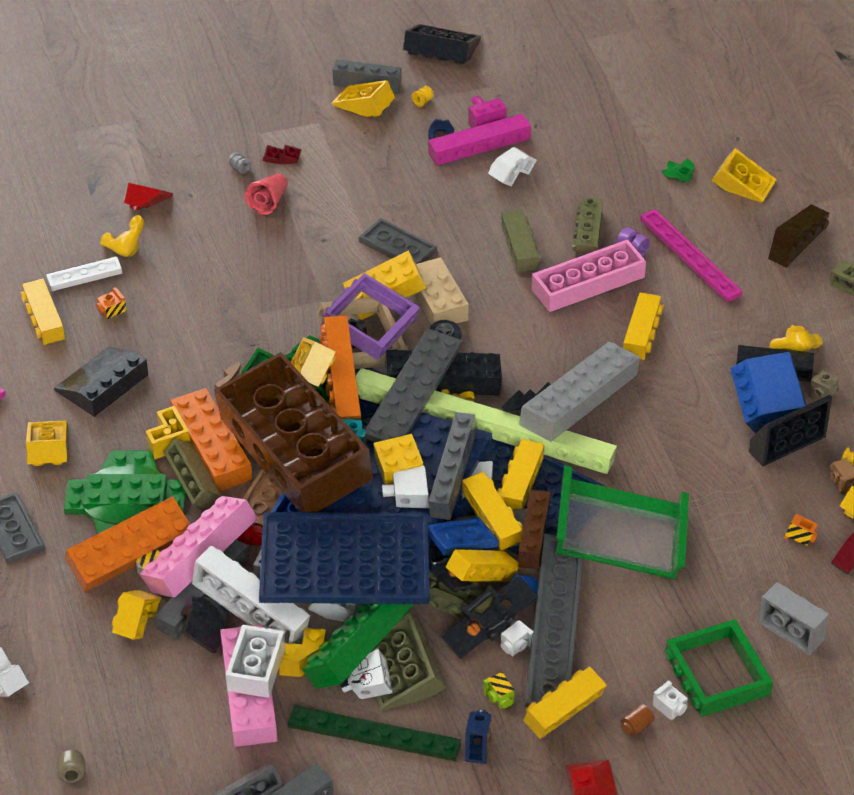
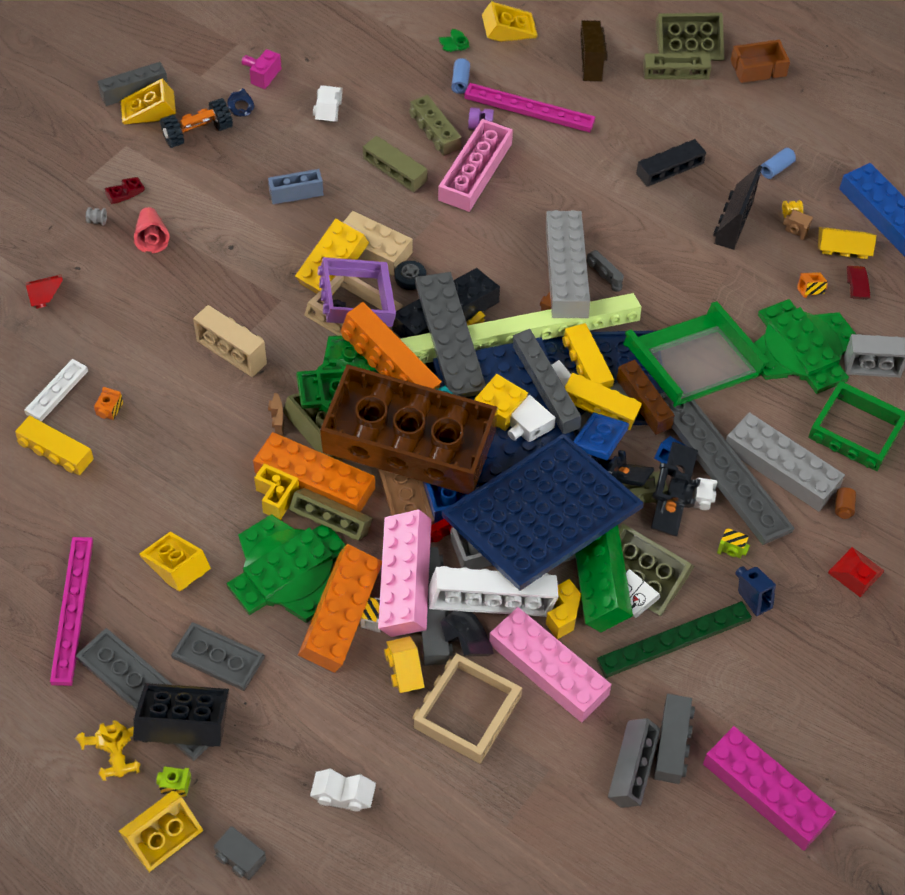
camera: 40 degrees left, 10 degrees up
black slope [54,347,149,417] -> none
dark tan head [57,750,86,783] -> none
yellow head [100,215,144,257] -> none
white brick [226,625,285,698] -> none
yellow slope [291,337,336,387] -> none
dark grey tile [359,218,437,264] -> none
black slope [403,24,481,64] -> none
yellow bush [411,86,434,107] -> none
dark pink brick [428,114,531,166] -> none
yellow brick [446,550,519,581] -> none
black slope [500,382,551,411] -> none
yellow brick [523,666,607,739] -> none
yellow brick [623,292,664,360] -> none
white brick [653,681,688,721] -> none
blue slope [730,352,806,434] -> none
yellow head [769,325,823,352] -> none
dark tan brick [810,370,839,400] -> none
none -> black plate [160,98,233,148]
none -> tan brick [193,305,267,377]
none -> sand blue brick [268,169,324,204]
none -> tan window [413,653,522,764]
none -> medium blue brick [451,59,470,94]
none -> dark grey plate [587,250,624,292]
none -> light grey brick [726,412,845,512]
none -> green plate [754,299,857,394]

